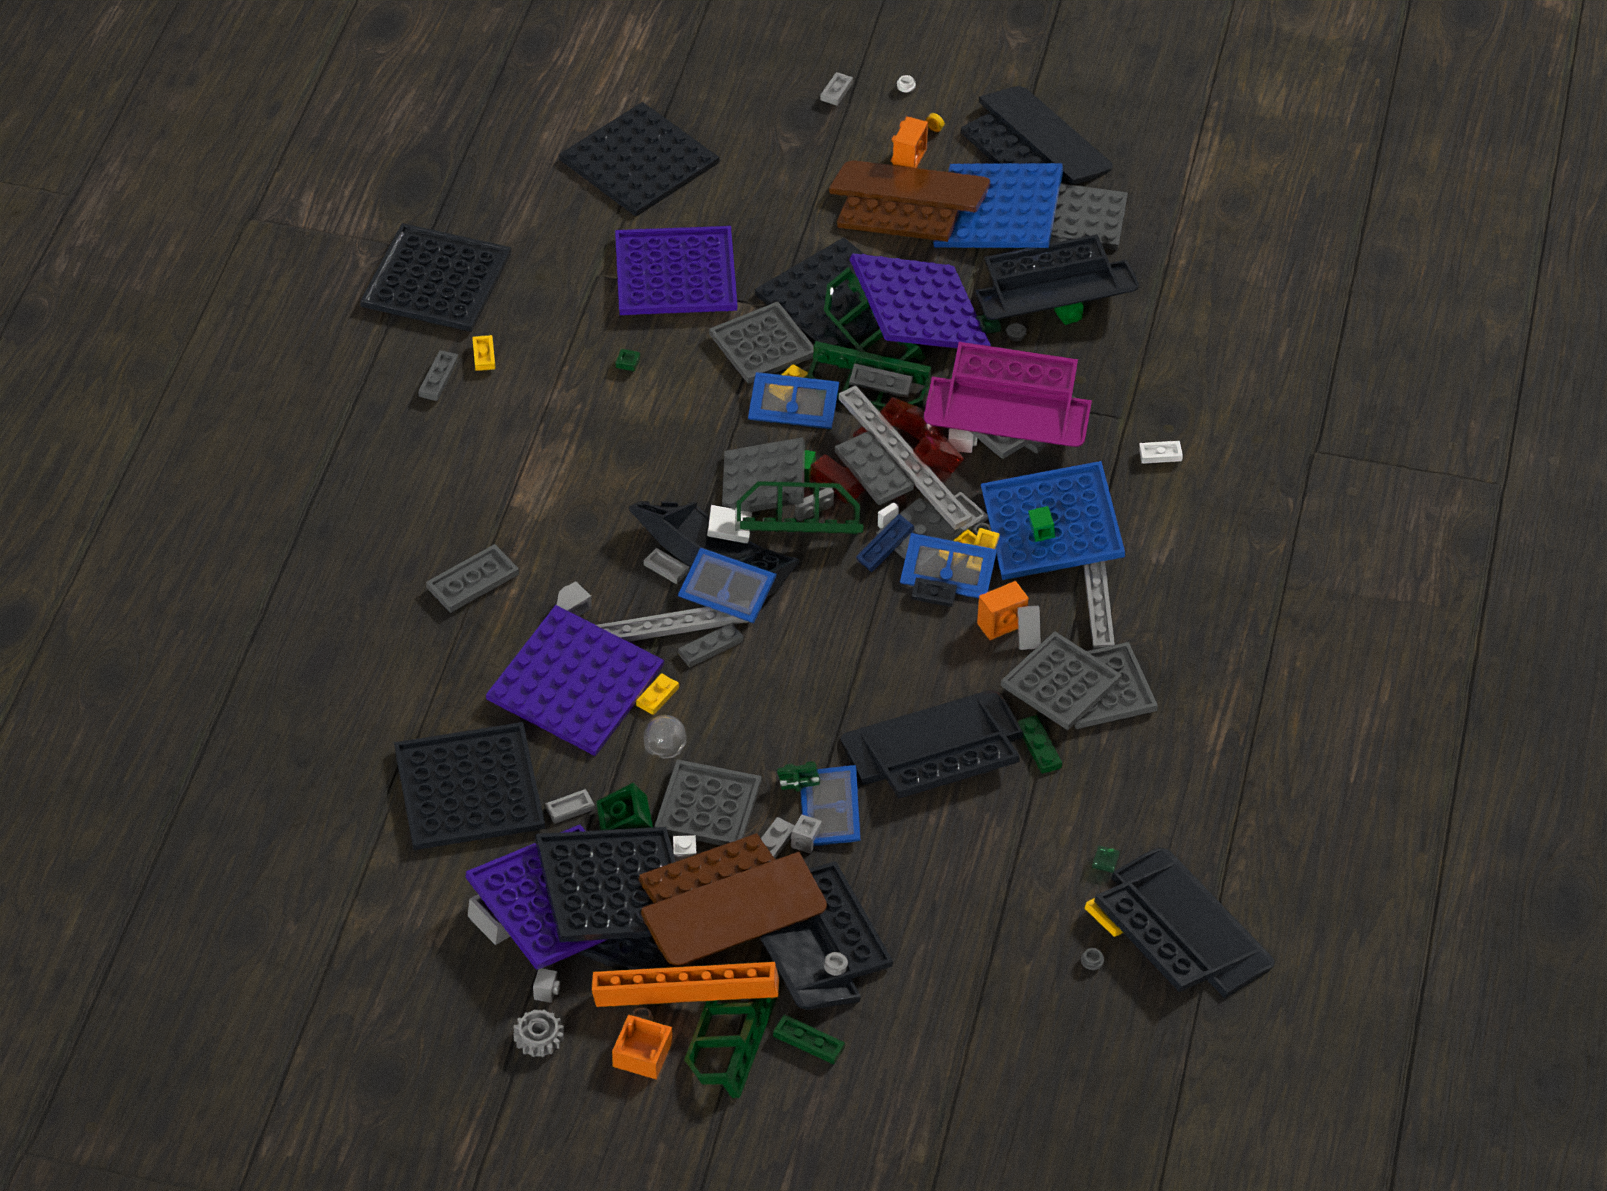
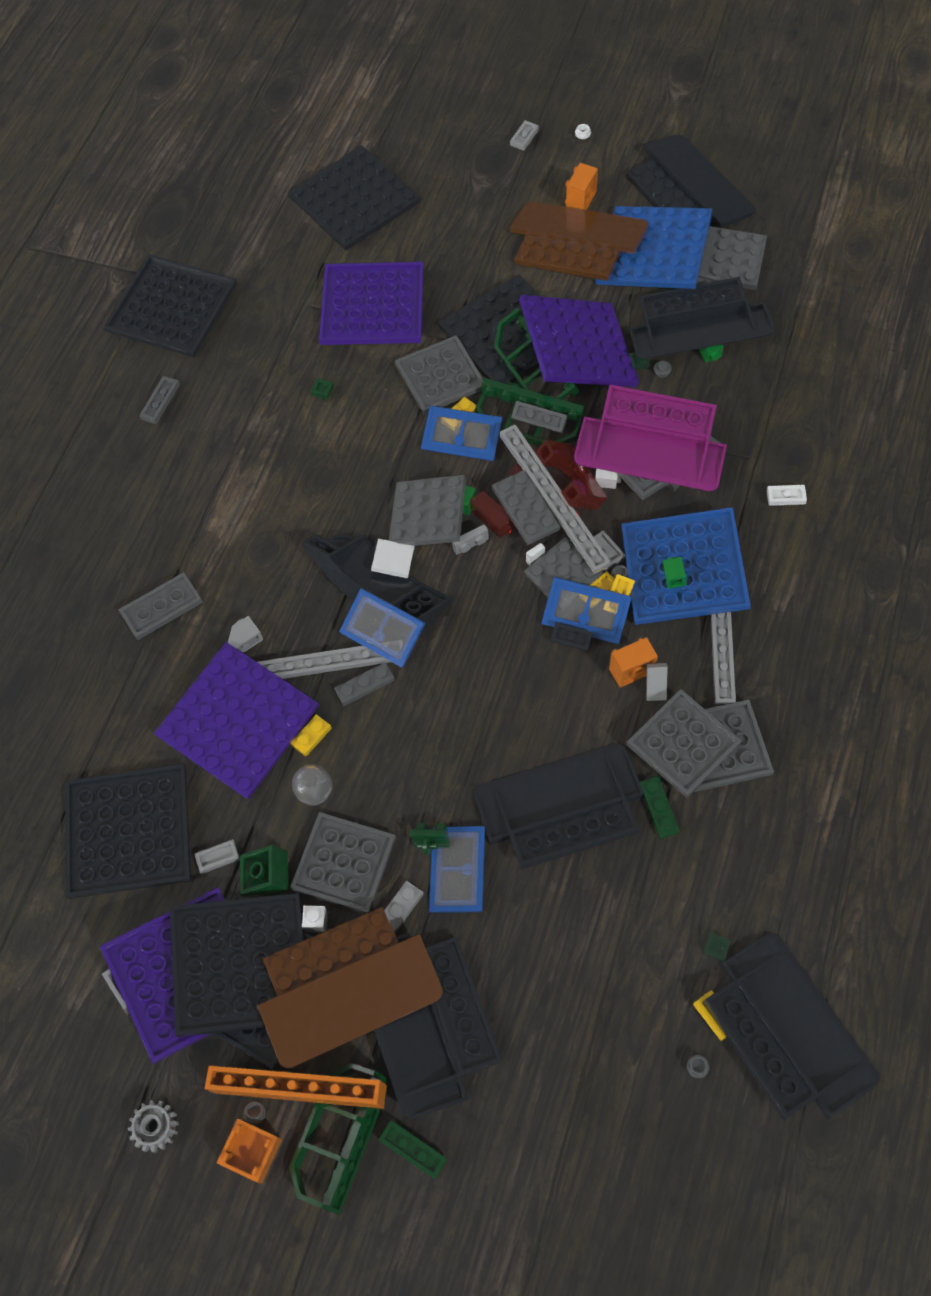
camera: 10 degrees right, 15 degrees up
yellow plate [472,335,495,371] -> none
light grey plate [533,968,560,1003] -> none
light grey tile [644,548,689,584] -> none
dark green plate [735,481,863,534] -> none
light grey bracket [791,815,822,853] -> none
light grey tile [824,952,848,975] -> none
dark blue plate [856,514,915,572] -> none
yellow tile [925,113,945,132] -> none

